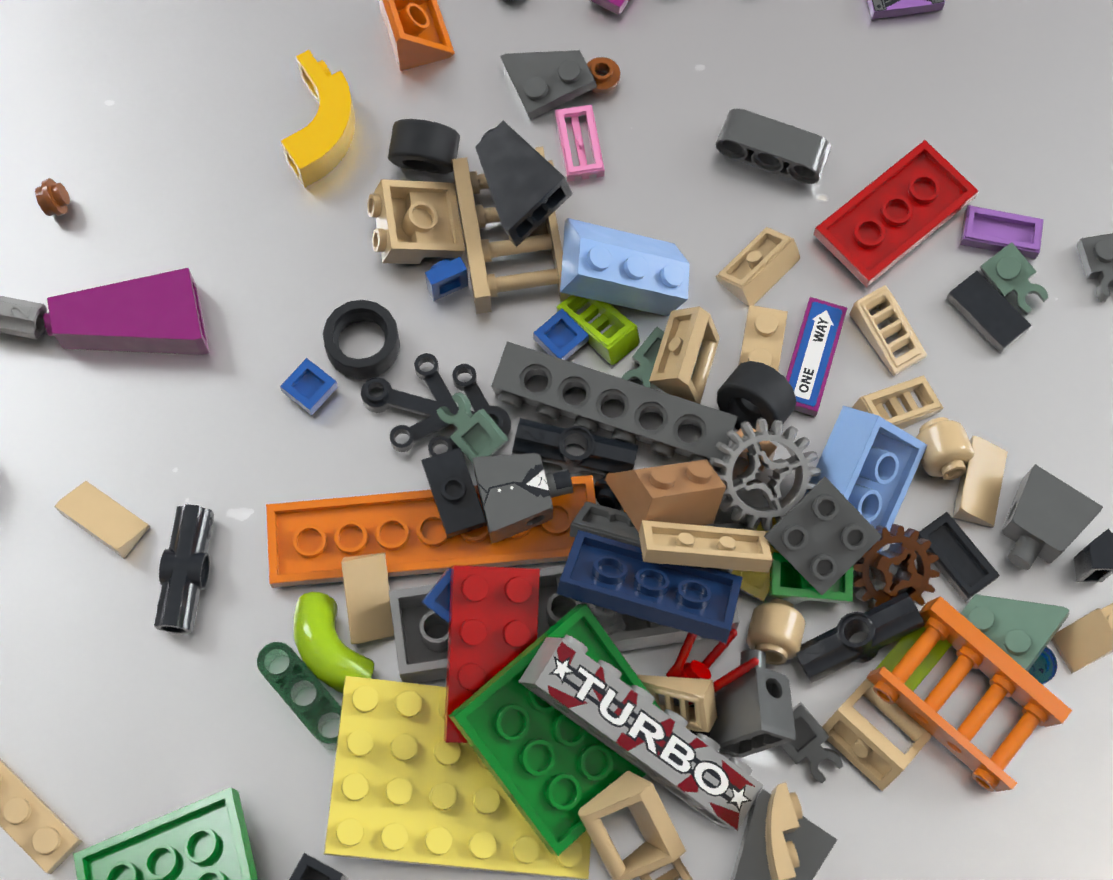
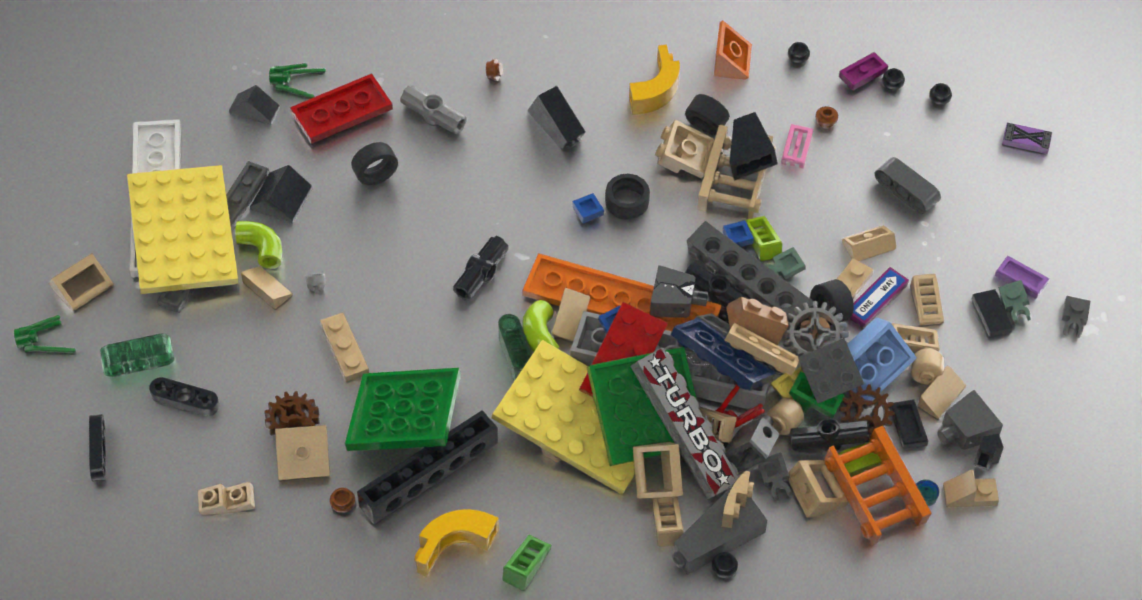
camera: 25 degrees right, 15 degrees down
magenta slope [43,267,209,355] -> none
tan slope [54,481,150,559] -> none
black plant [361,353,511,457] -> none
black plate [421,448,487,539] -> none
blue plate [425,257,469,301] -> none
sand green plate [437,392,510,464] -> none
dark grey wing [500,50,597,120] -> none
light blue slope [560,218,690,316] -> none
tan tile [649,306,720,404] -> none
red plate [813,140,979,287] -> none
sand green wing [960,594,1070,672] -> none
none -> black slope [527,86,586,149]

